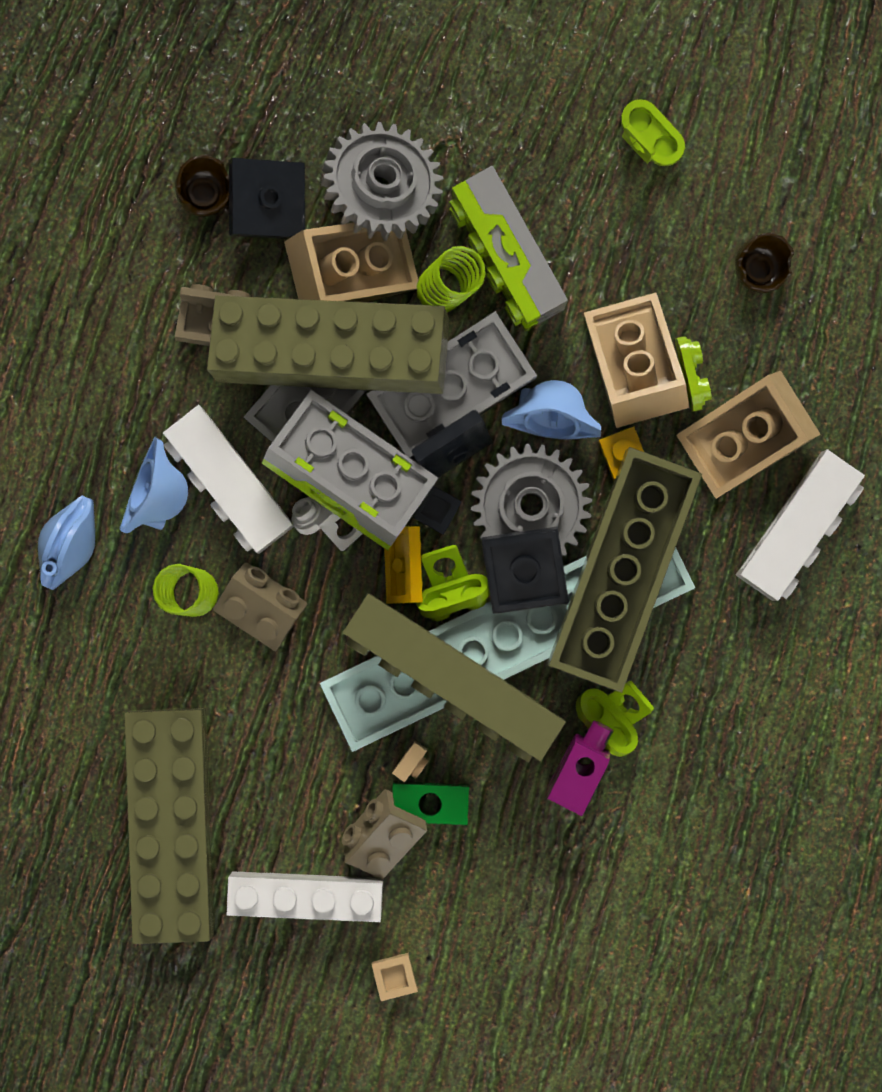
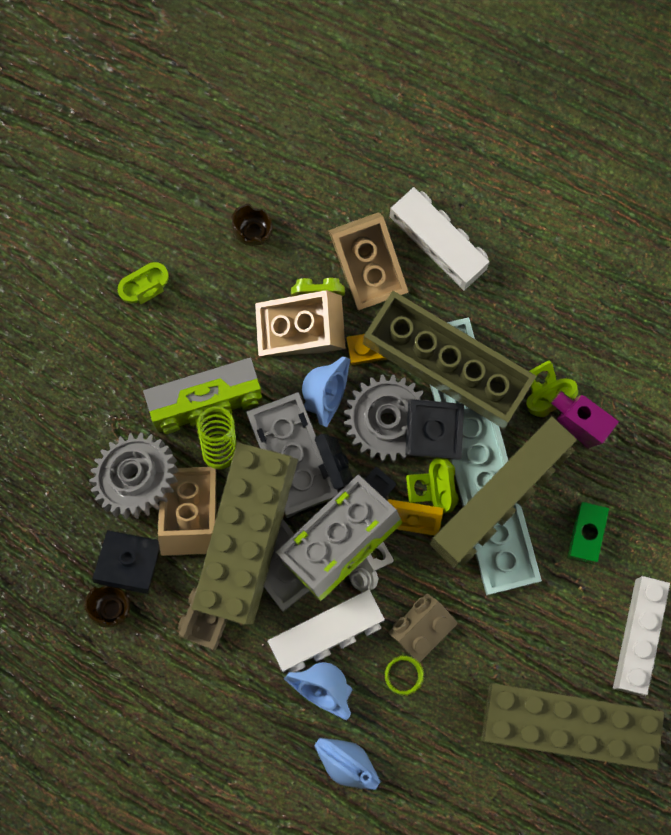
camera: 80 degrees left, 10 degrees down
dark tan bracket [342,789,427,879] -> none
tan plate [392,740,428,782] -> none

